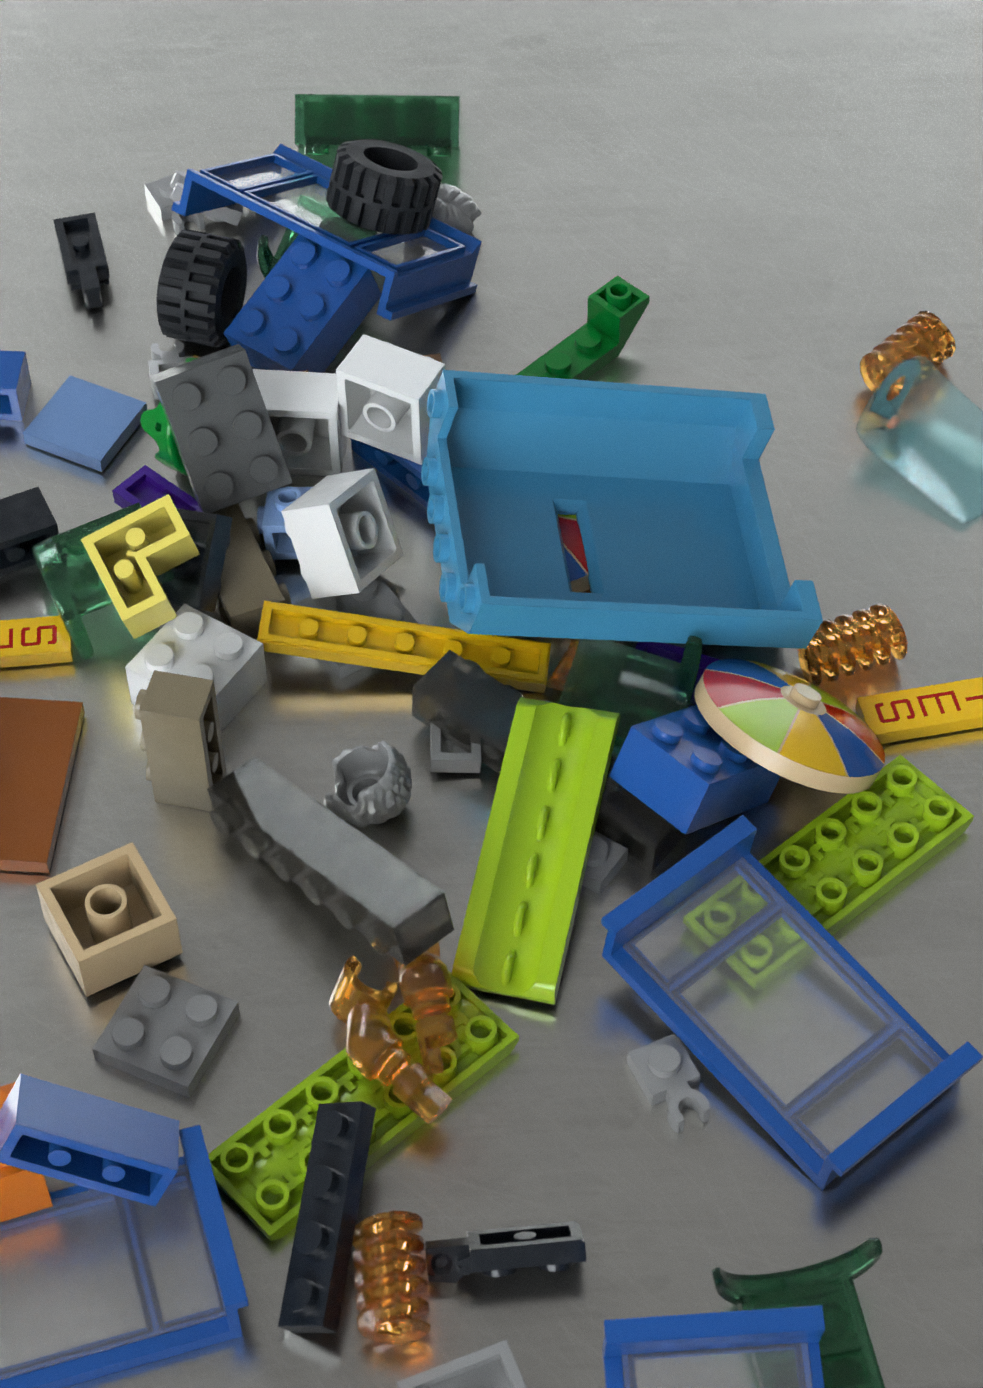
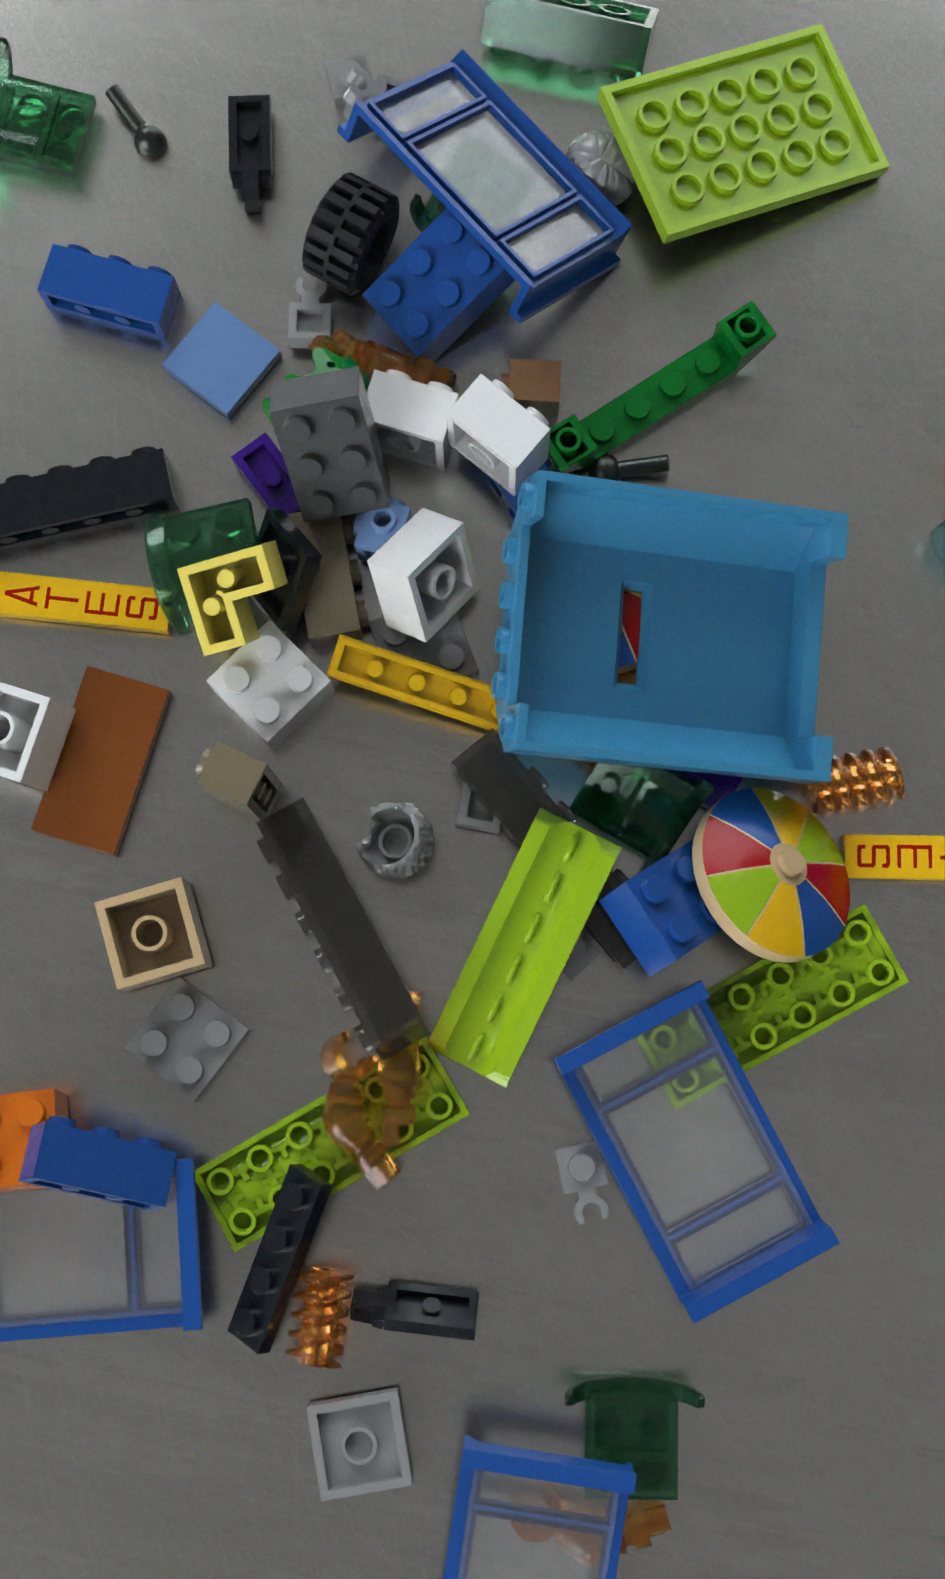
camera: 15 degrees right, 30 degrees up
black tyre [326,140,443,235] -> none
none -> lime plate [597,24,890,244]

